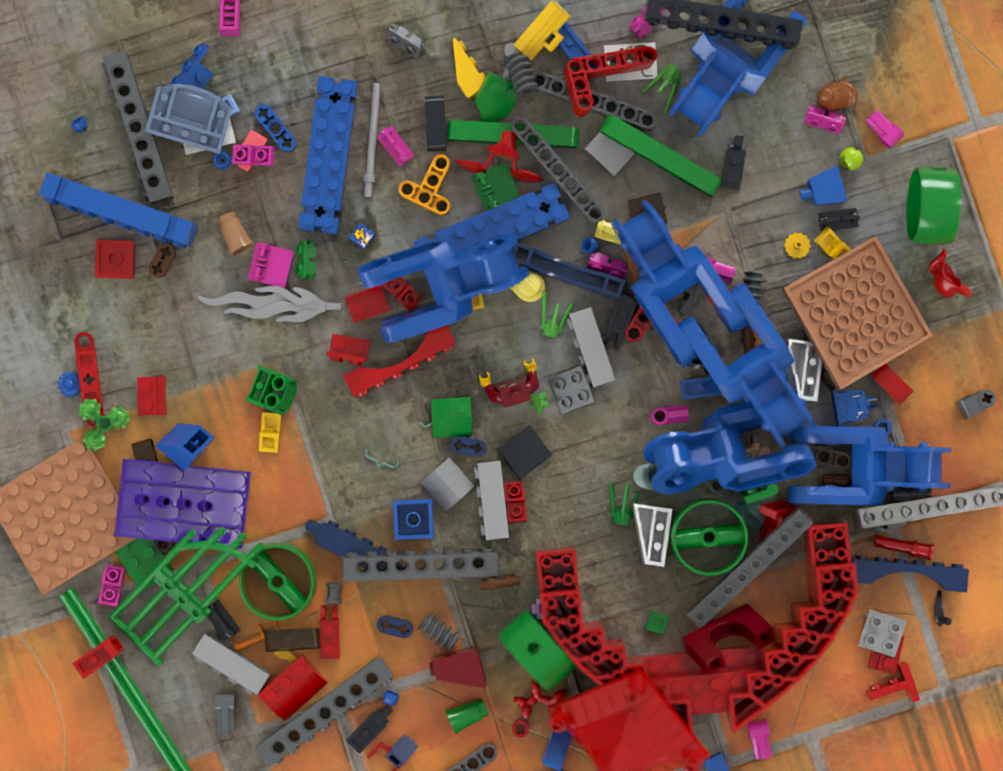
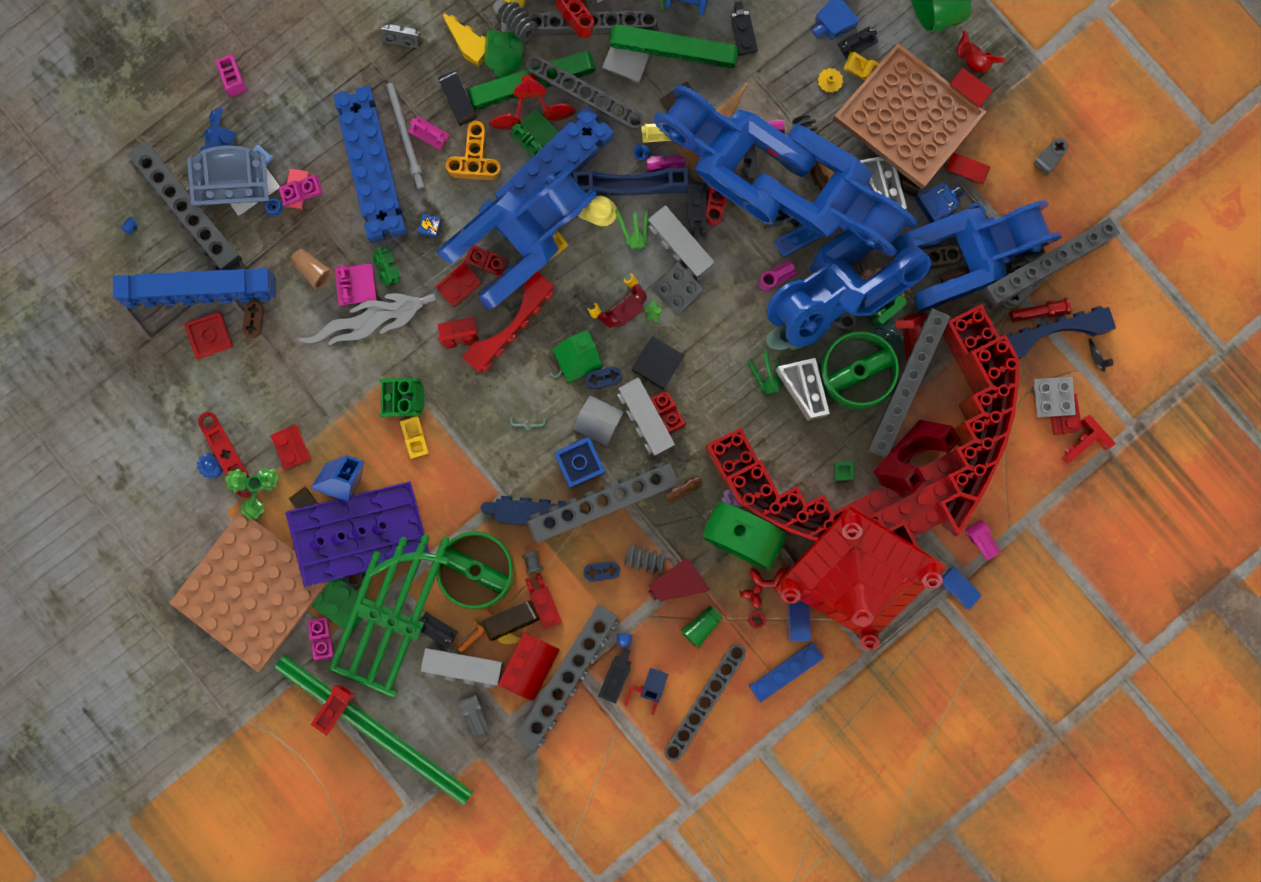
camera: 20 degrees left, 5 degrees down
blue beam [255,104,297,152] -> none
none -> red hinge [950,68,993,107]

